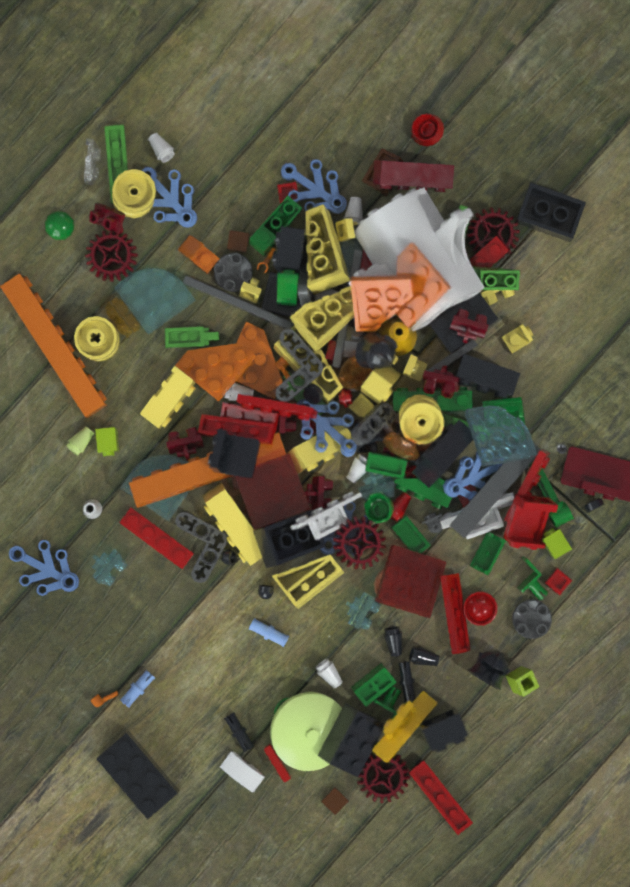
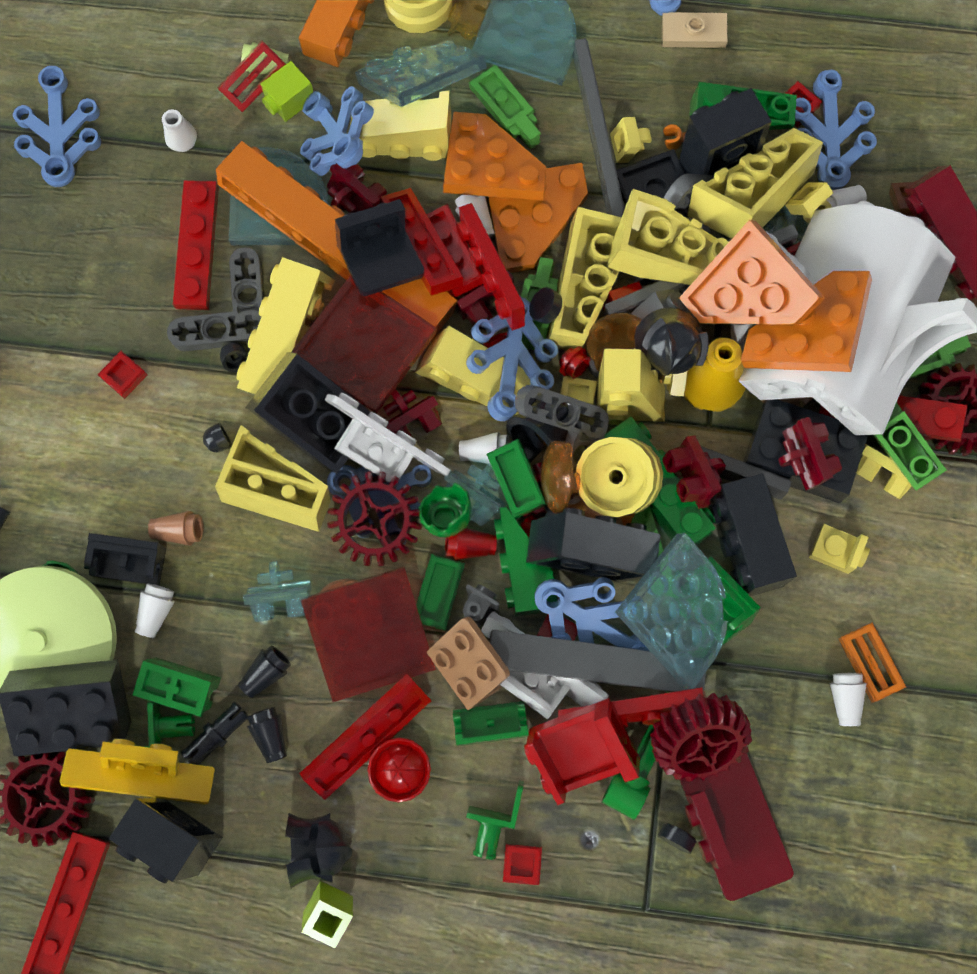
camera: 55 degrees right, 10 degrees down
clear light blue hips [92,549,127,587] -> none
orange slope [178,235,219,274] -> none
dark grey dish [214,253,253,292] -> none
reddish brown tile [227,230,249,253] -> none
light blue pin [249,618,289,647] -> none
orange hand [274,357,290,379] -> none
dark grey beam [275,329,323,403] -> none
green slope [277,270,298,306] -> none
light yellow bracket [402,355,427,381] -> none
dark grey dish [512,599,552,639] -> none
lime brick [541,528,572,559] -> none
none -> black hinge [84,533,166,586]
none -> red tile [97,351,148,399]
none -> nougat cone [148,511,204,546]
none -> red tile [218,40,286,113]
none -> medium blue plant [300,86,374,176]
none -> clear light blue plate [355,41,487,107]
none -> medium nougat bracket [427,616,510,710]
none -> dark red gear [650,693,752,782]
none -> tan plate [661,12,727,48]
none -> white cone [830,673,867,726]
none -> orange tile [838,622,906,703]

